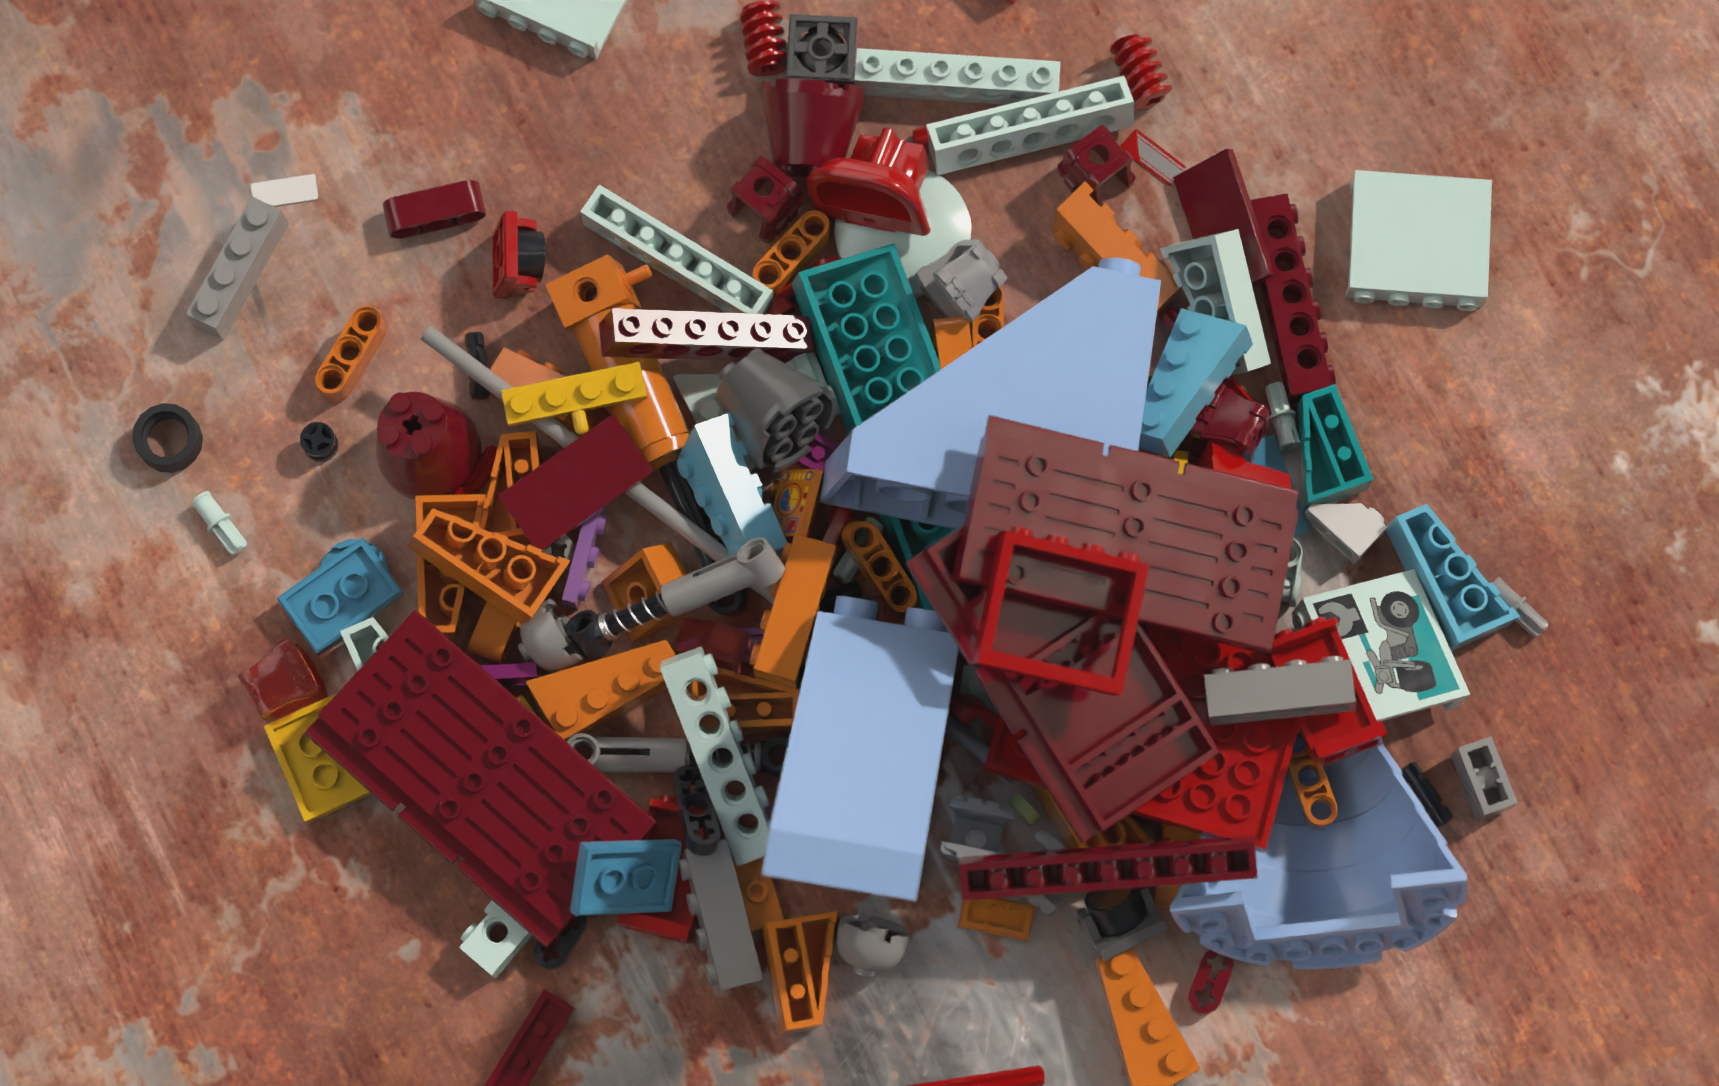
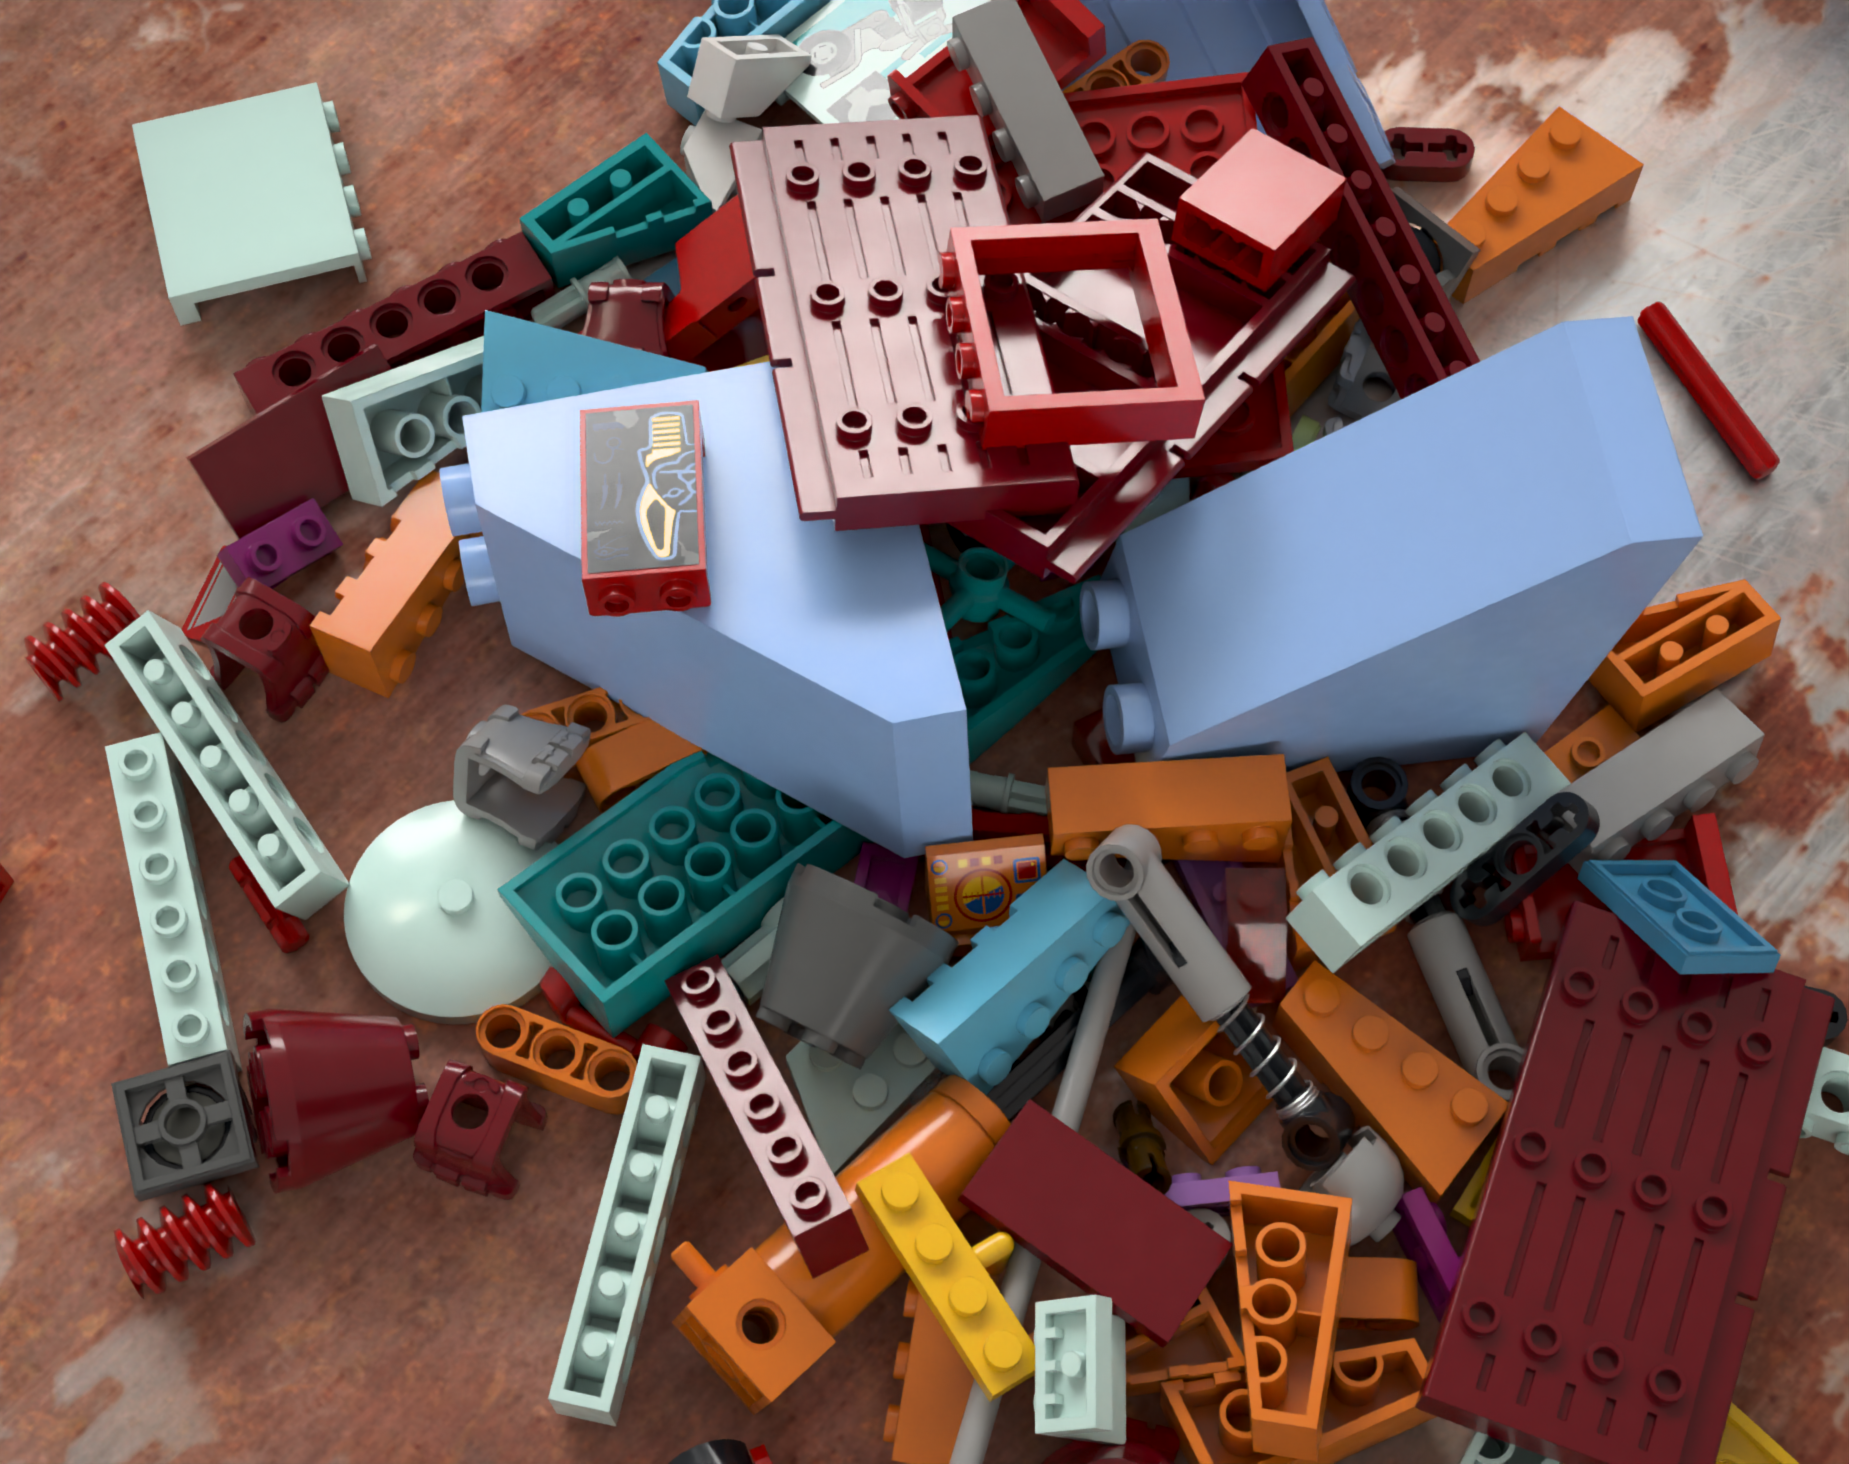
camera: 110 degrees left, 10 degrees down
red piece [806,127,931,236] -> none
orange beam [841,520,917,612] -> none
none -> magenta plate [217,498,343,589]
none -> panel [580,400,711,617]
none -> white slope [687,34,812,123]
none -> light aqua bracket [1033,1295,1126,1445]
none -> dark brown pin [1113,1100,1172,1195]
none -> brick [1171,128,1347,292]

